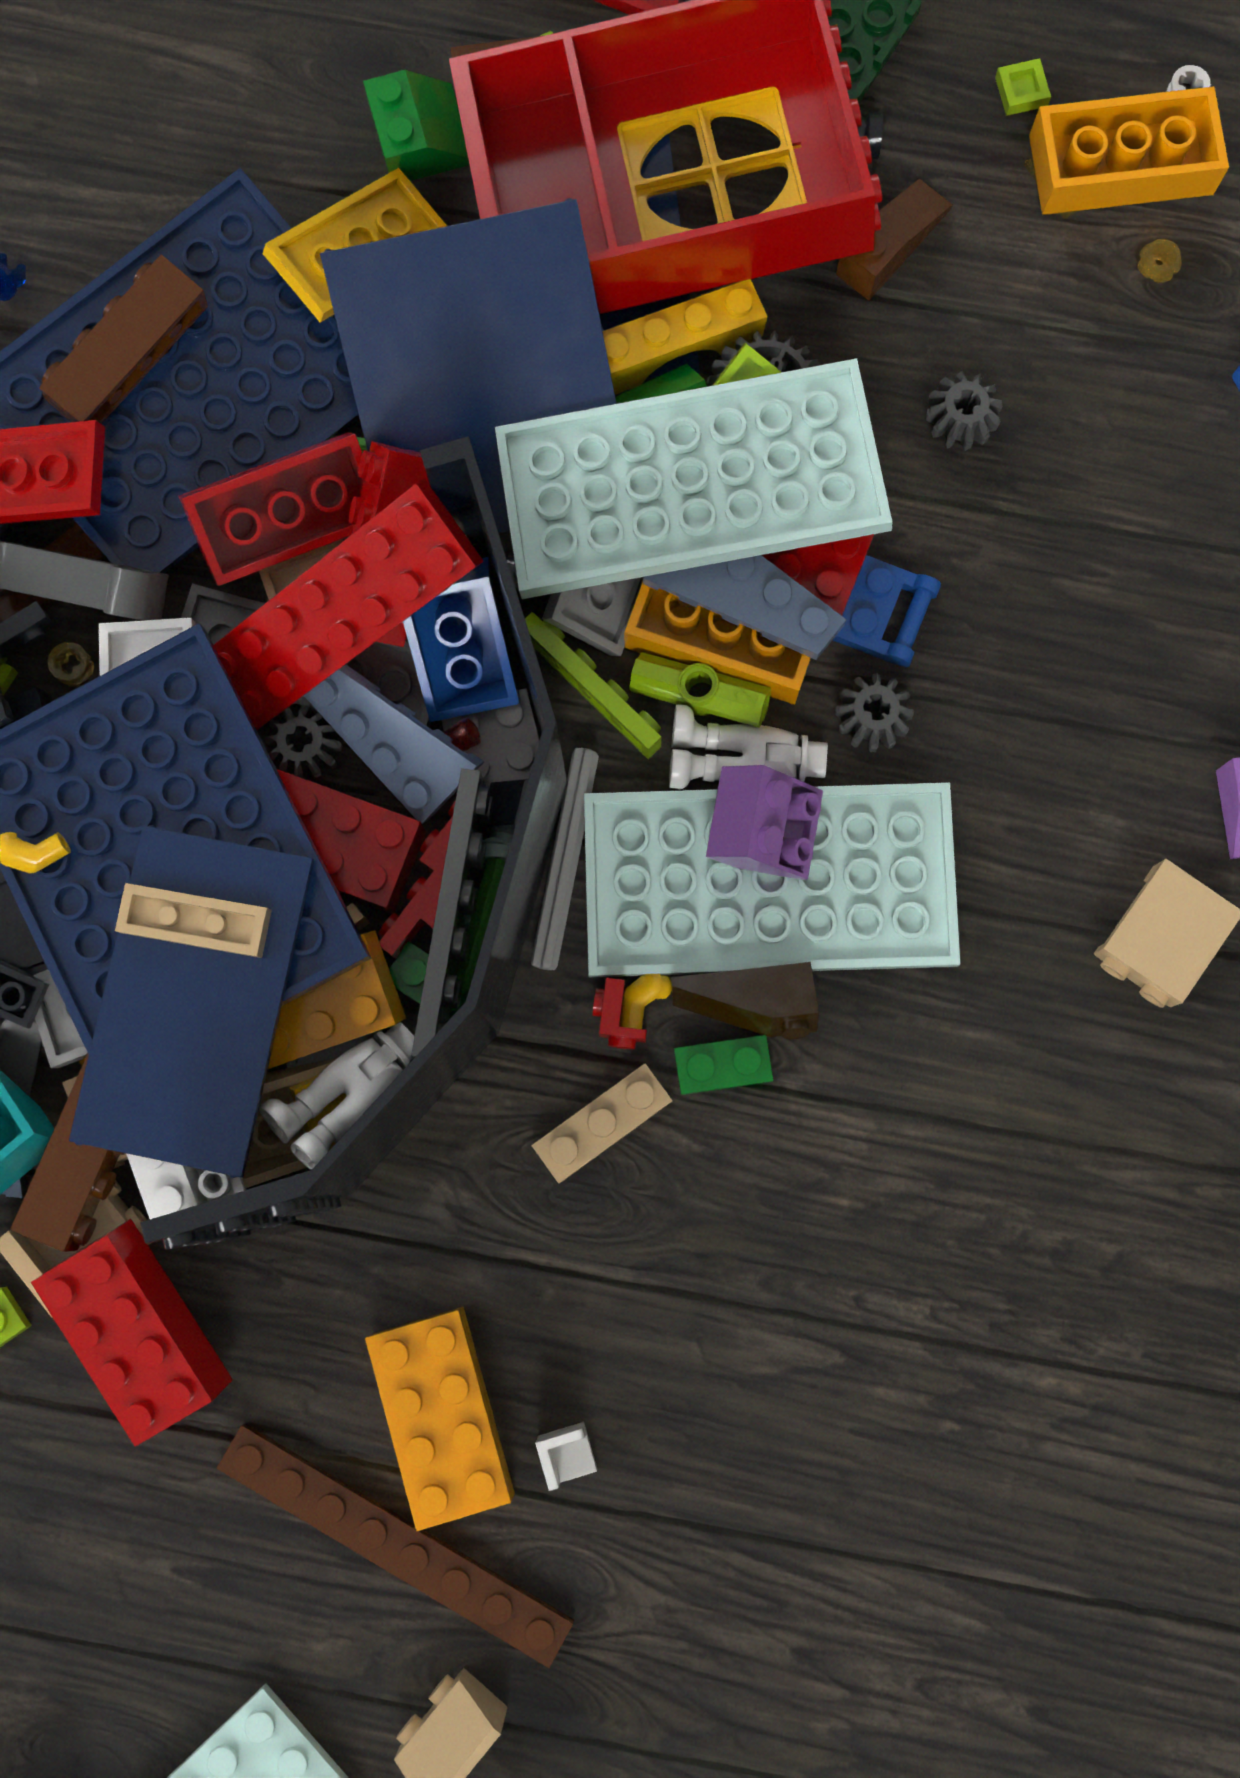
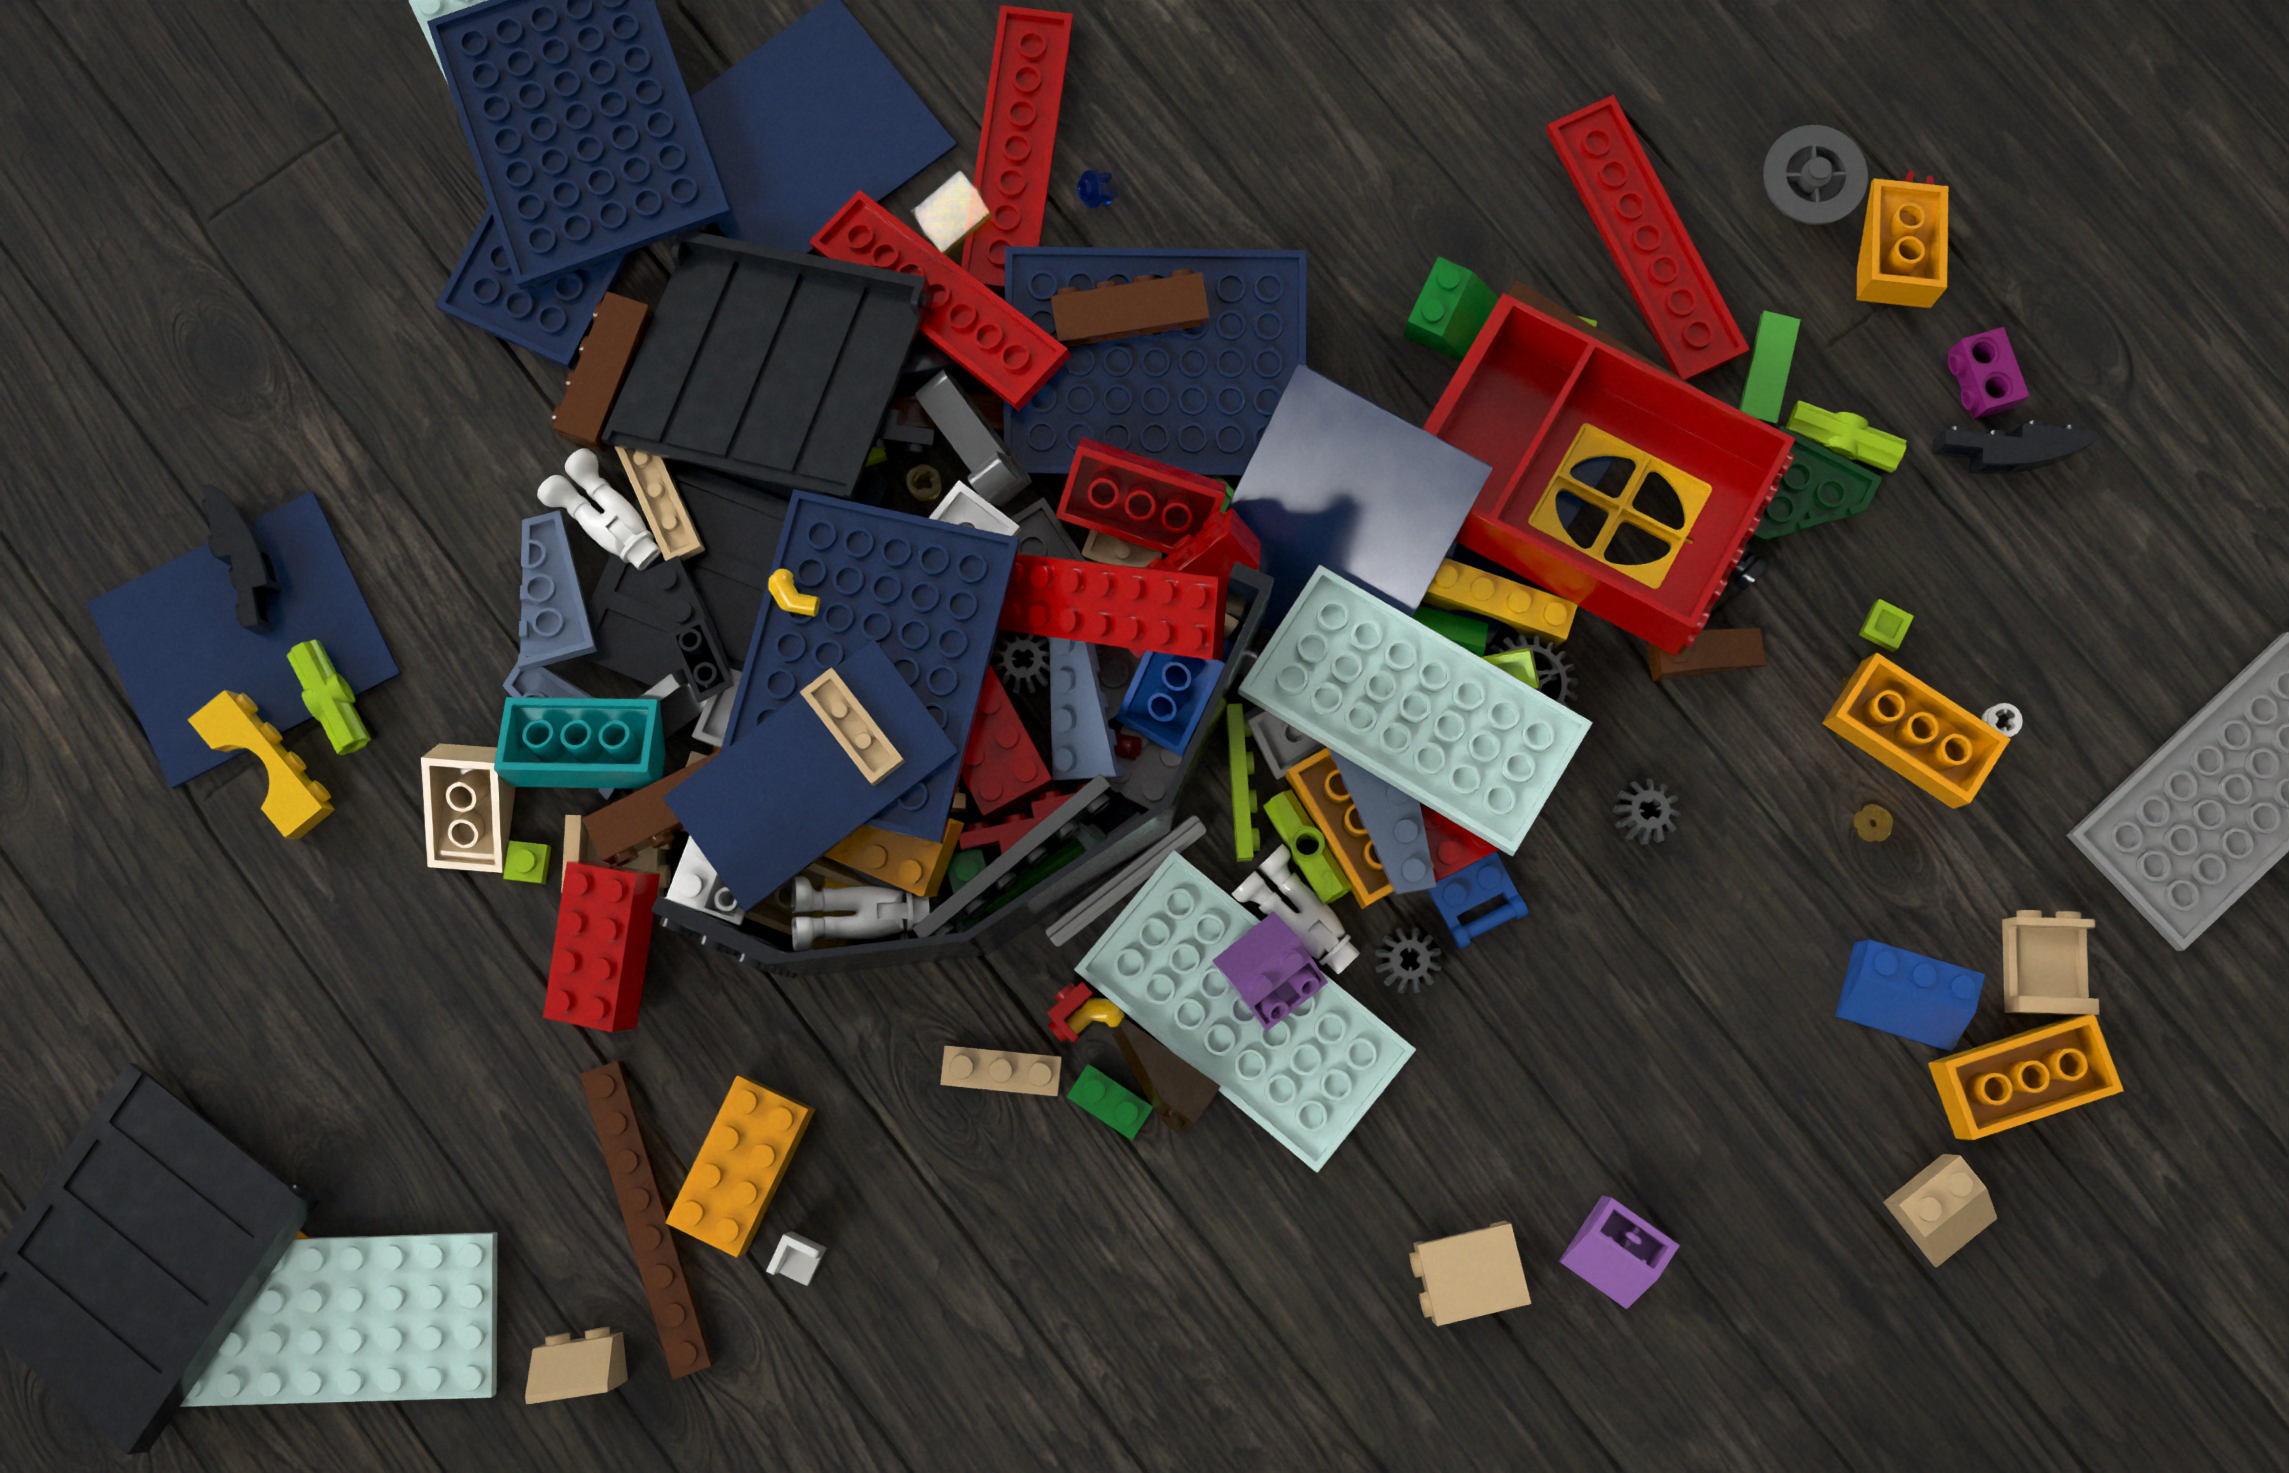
camera: 40 degrees right, 0 degrees up
yellow plate [262,168,447,323] -> none

